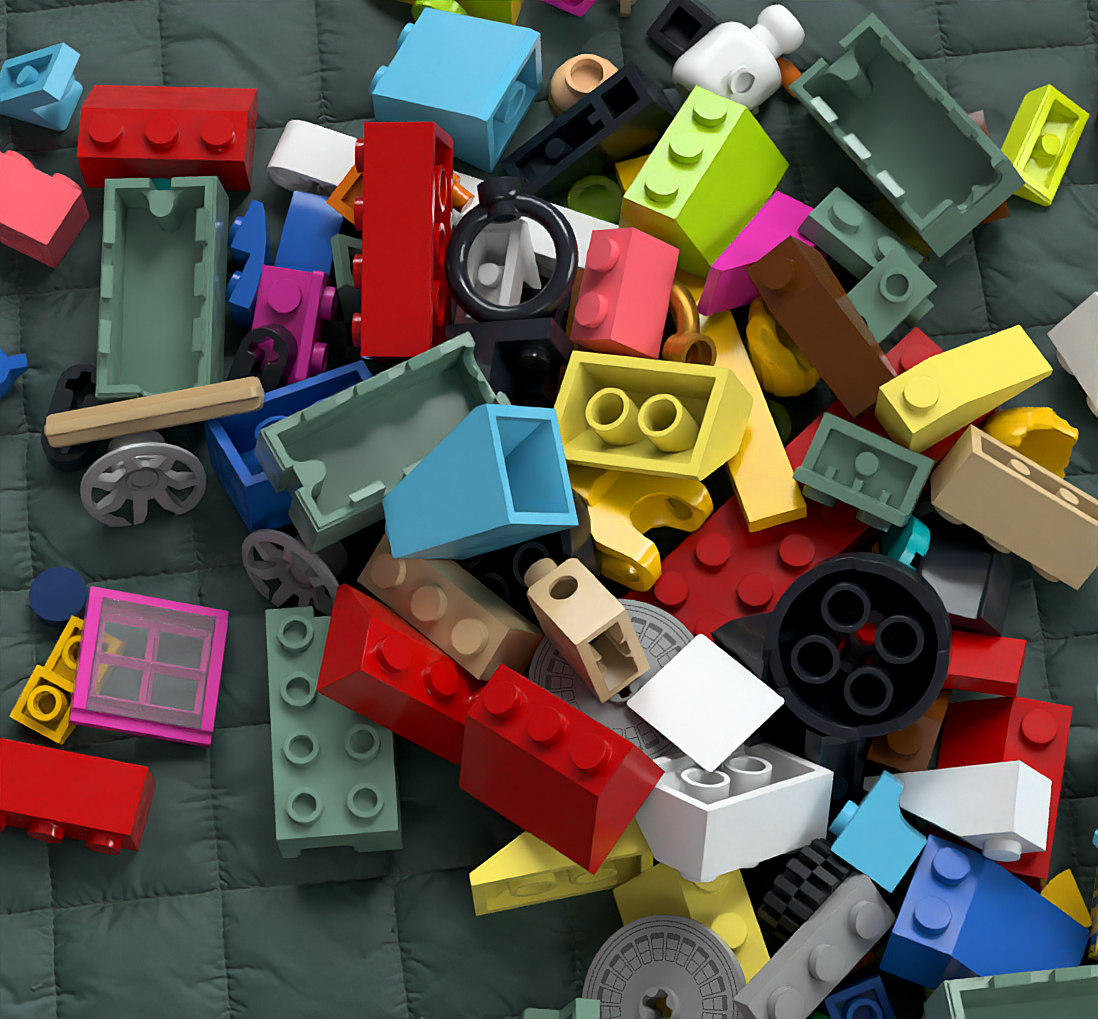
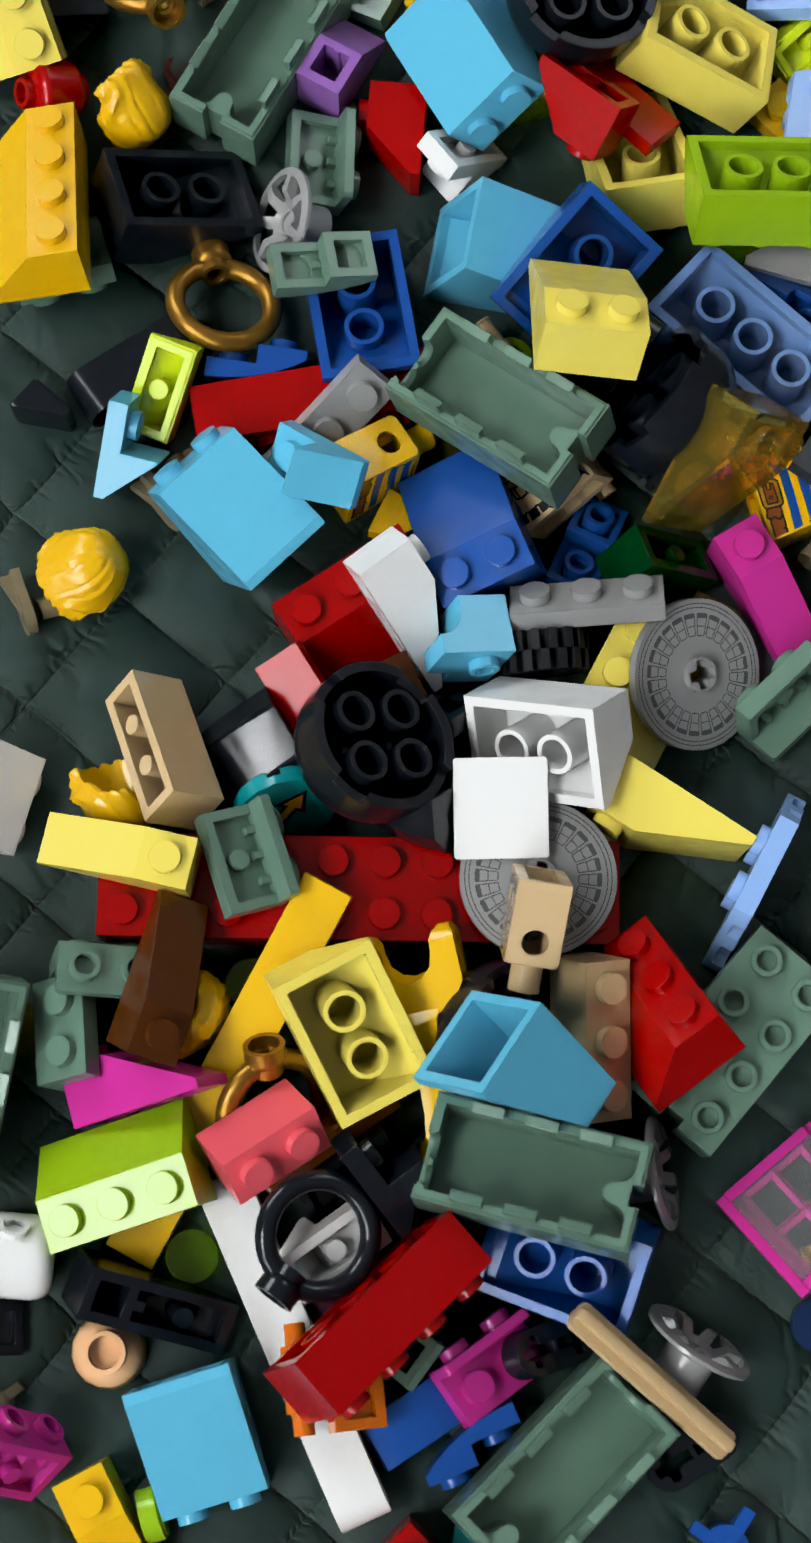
camera: 140 degrees left, 10 degrees up
red slope [459,663,665,875] -> none
none -> light blue wing [701,793,806,973]

